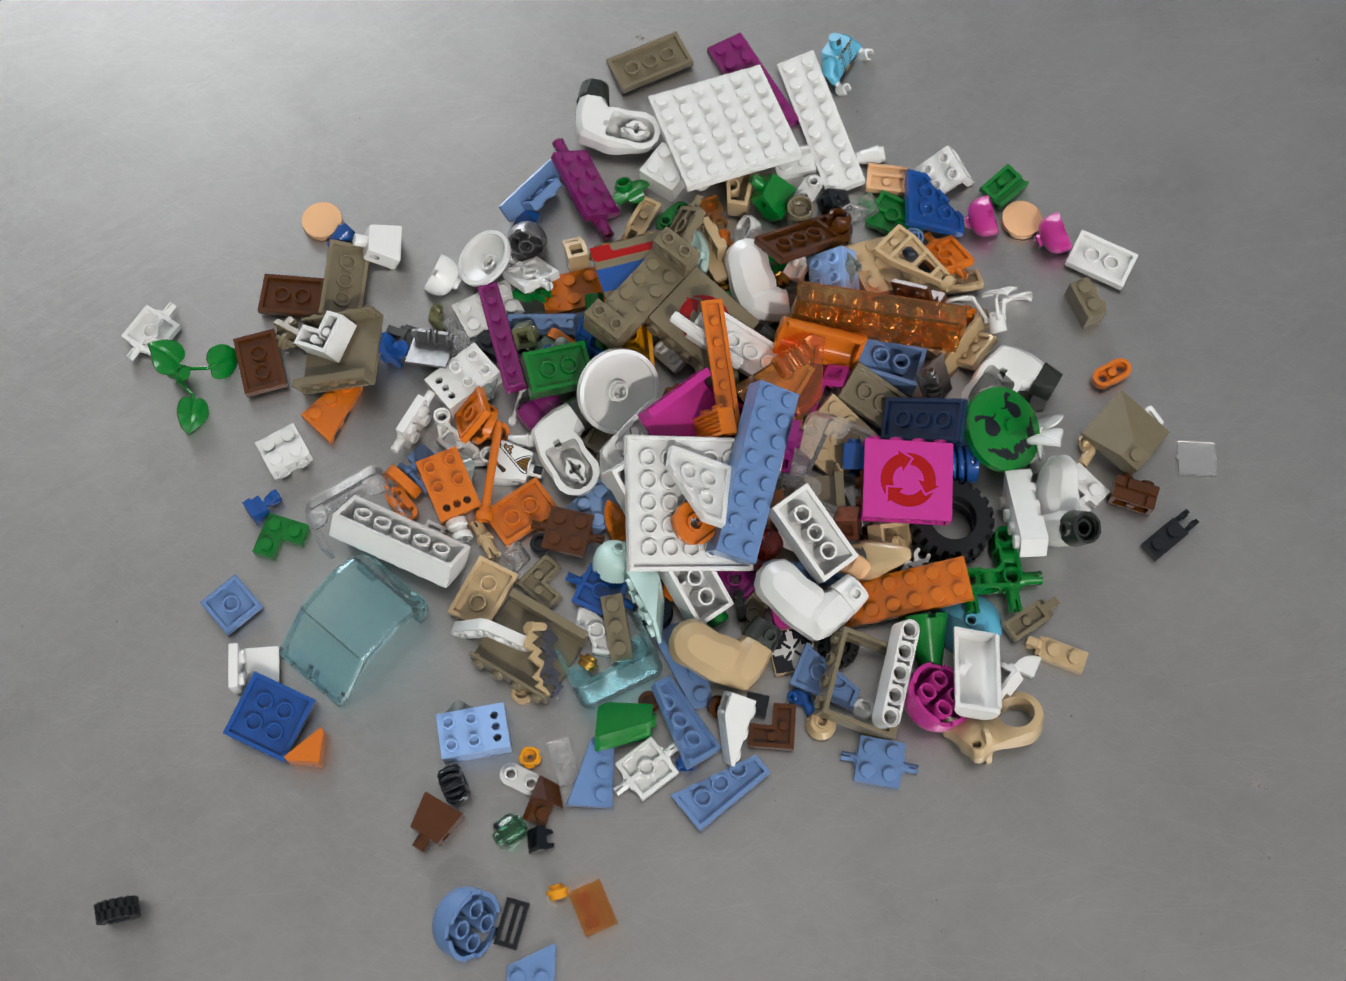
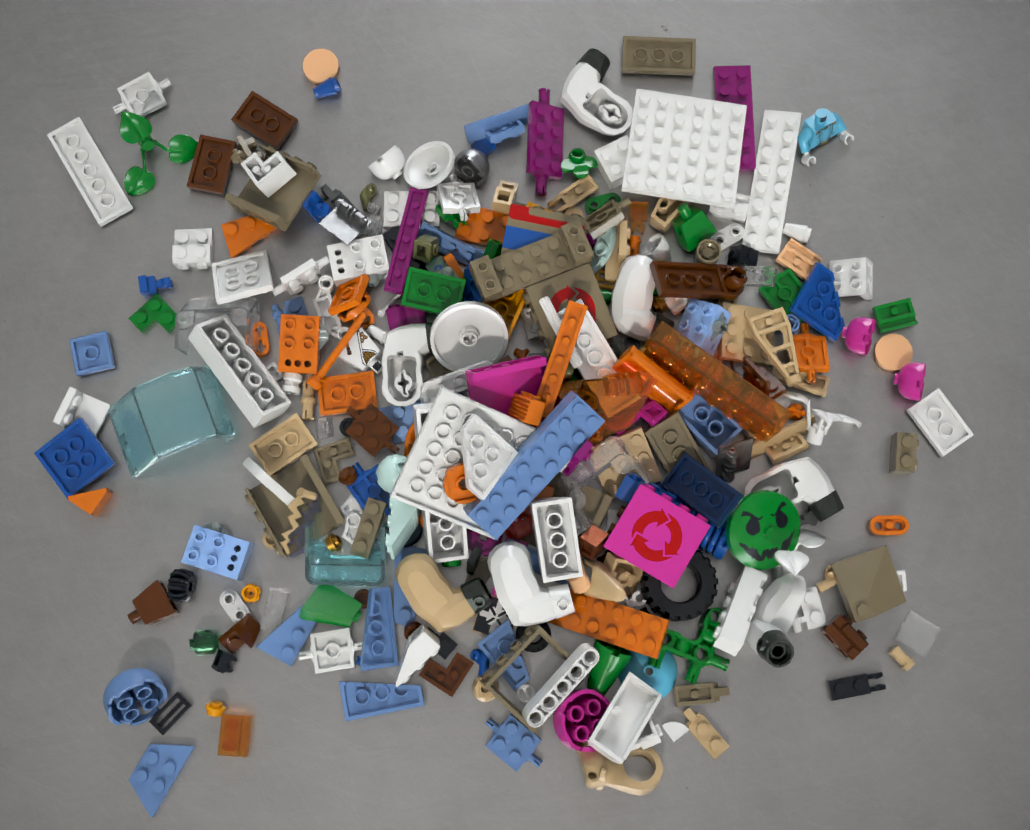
camera: 30 degrees right, 10 degrees up
dark tan plate [318,239,369,315] -> none
white torso [353,224,402,270] -> none
orange beam [384,464,422,500] -> none
none -> white plate [47,117,134,227]
none -> white plate [212,250,274,305]
none -> reddish brown plate [338,467,357,485]
none -> tan pin [889,645,915,671]

